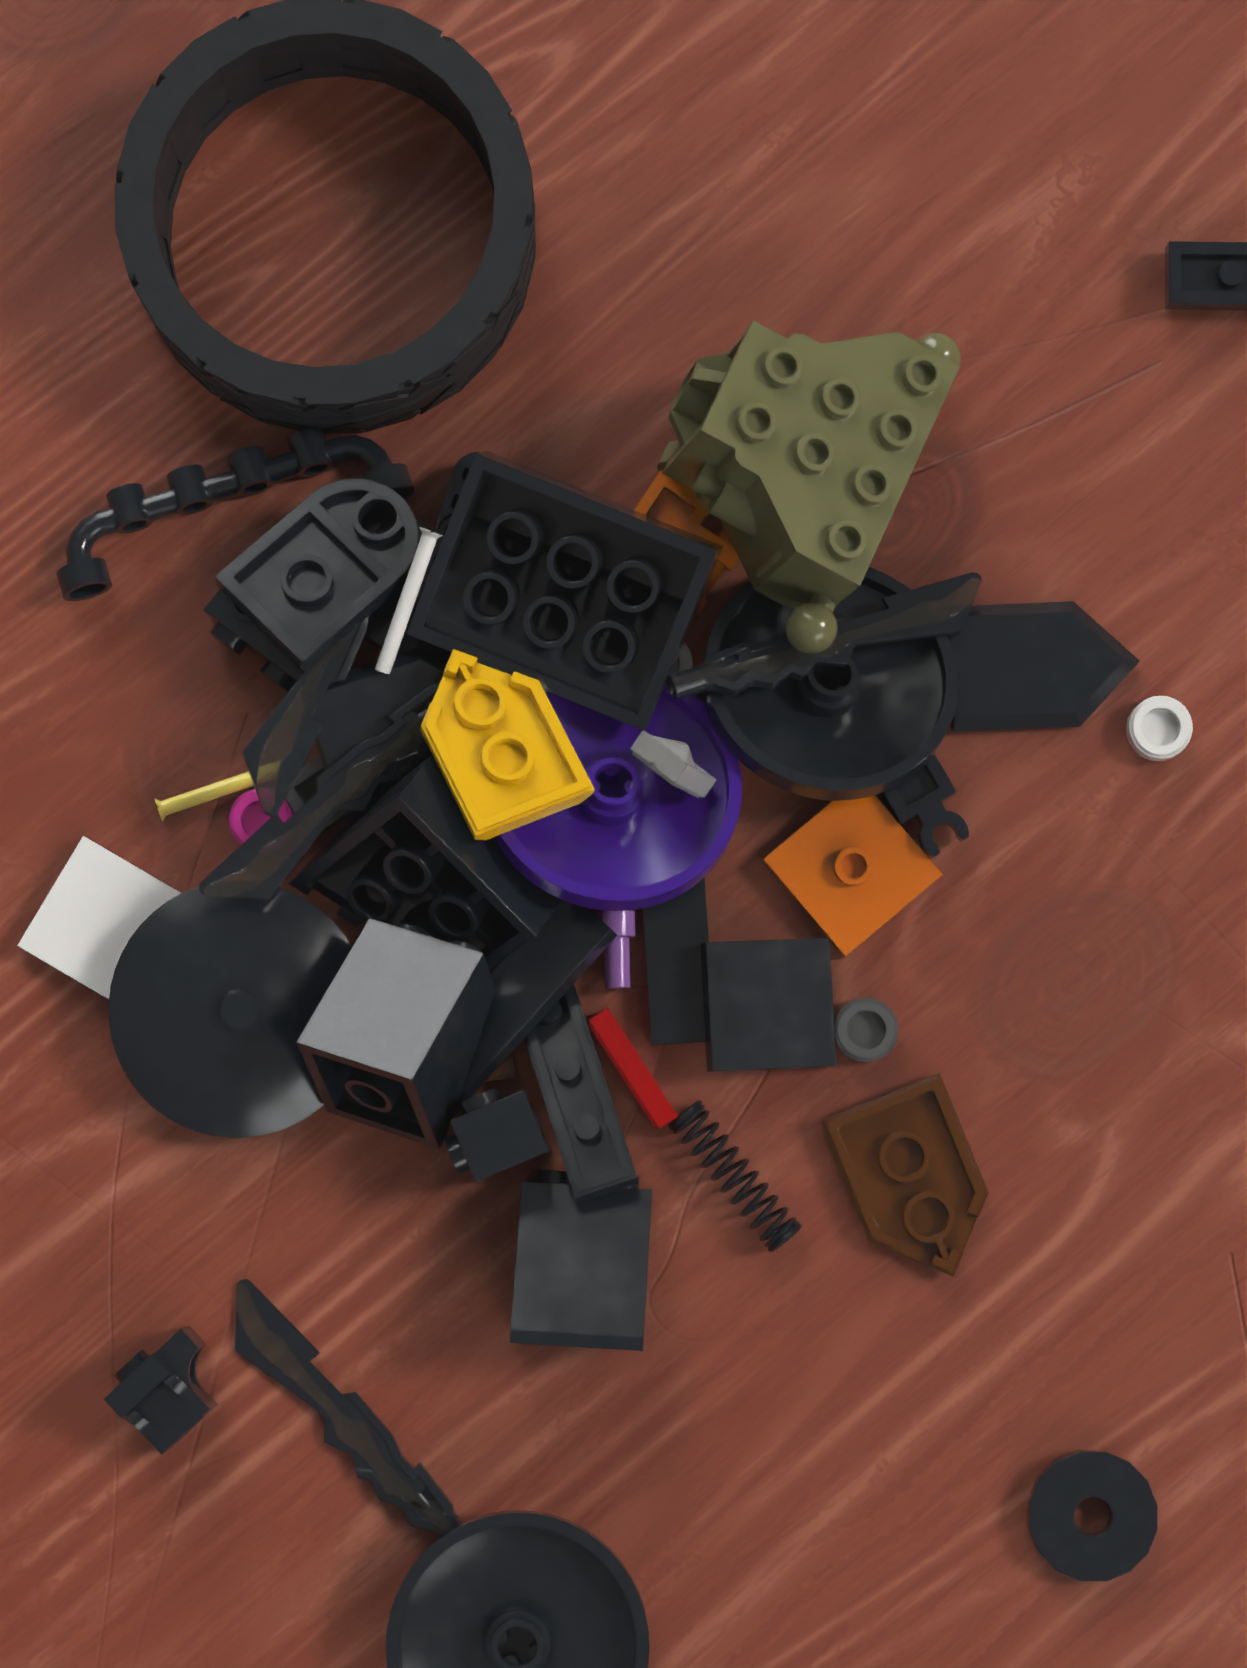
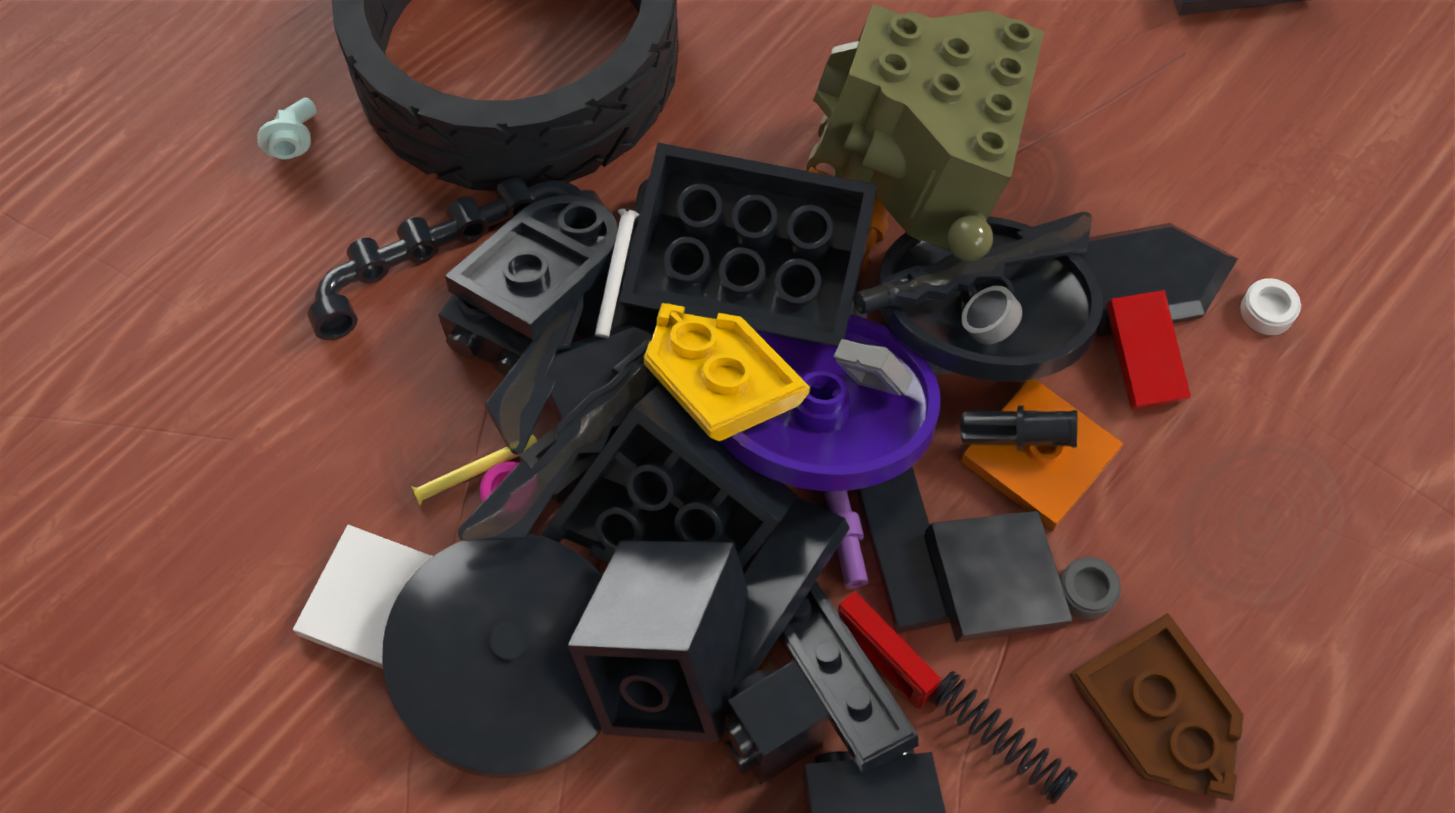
camera: 10 degrees left, 20 degrees down
black plate [881,754,969,858] -> none
none -> light aqua plate [257,97,317,159]
none -> black axle [960,405,1078,451]
none -> tile [962,286,1022,345]
none -> red tile [1106,290,1191,410]

